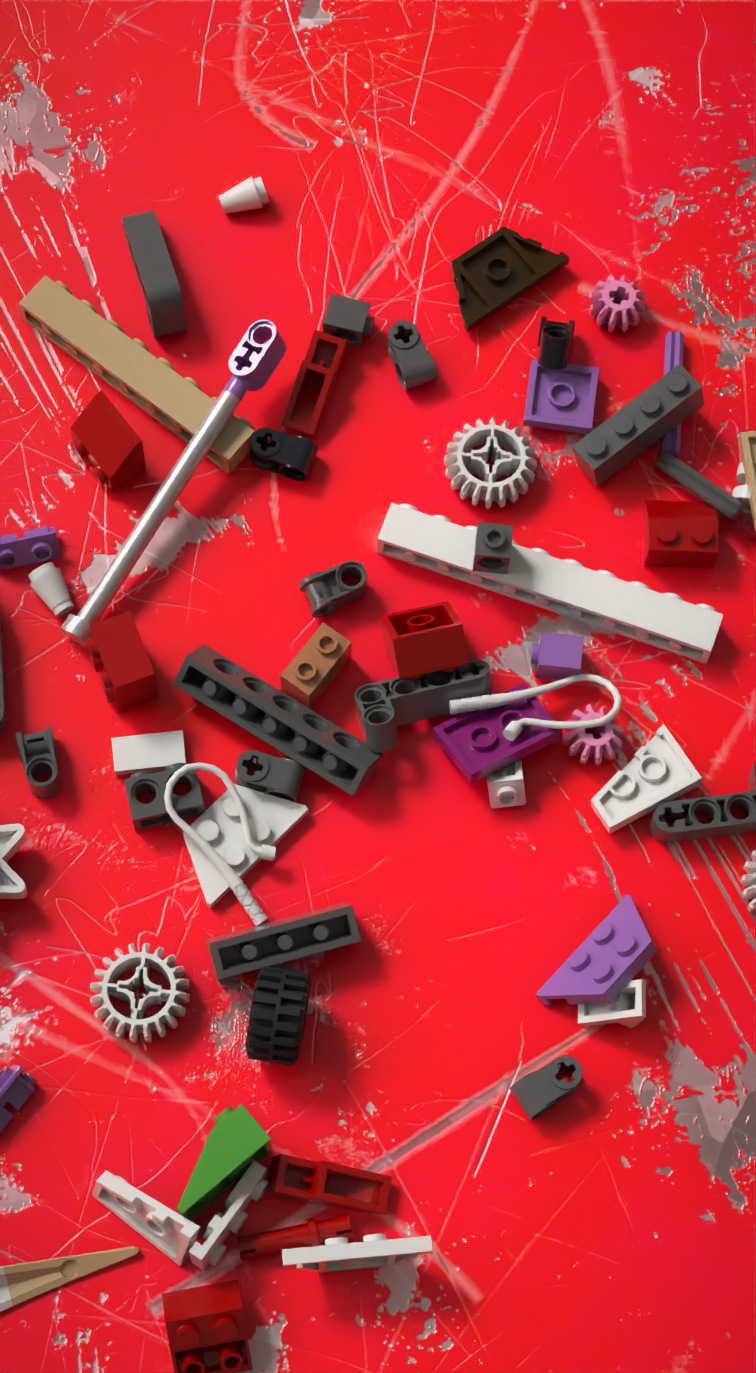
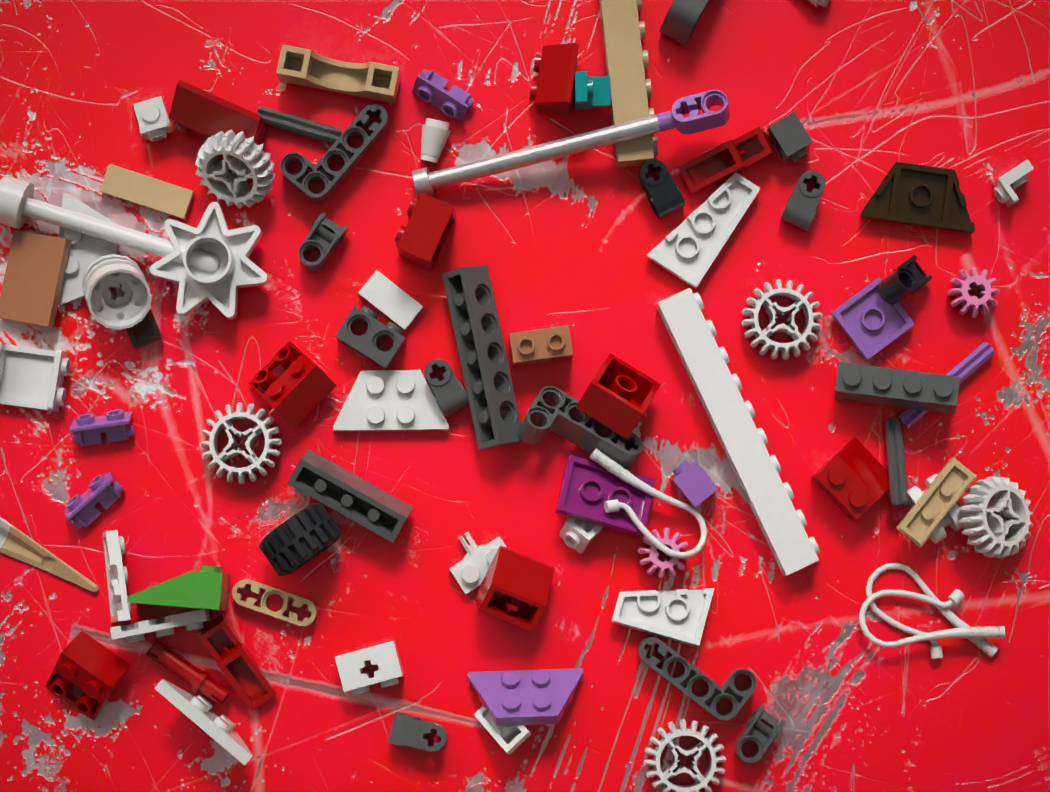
camera: 45 degrees right, 15 degrees up
white piece [164,762,276,926] -> none
dark grey piece [298,560,368,618] -> none
dark grey brick [472,522,513,574] -> none
none -> medium lavender hinge [64,471,125,529]
none -> tan beam [232,579,317,626]
none -> red slope [248,341,337,428]
none -> white brick [335,640,404,696]
none -> white plate [449,531,507,594]
none -> red slope [474,545,555,632]
none -> teal slope [574,71,611,111]
none -> white wing [646,173,761,289]
none -> white bracket [992,159,1034,207]

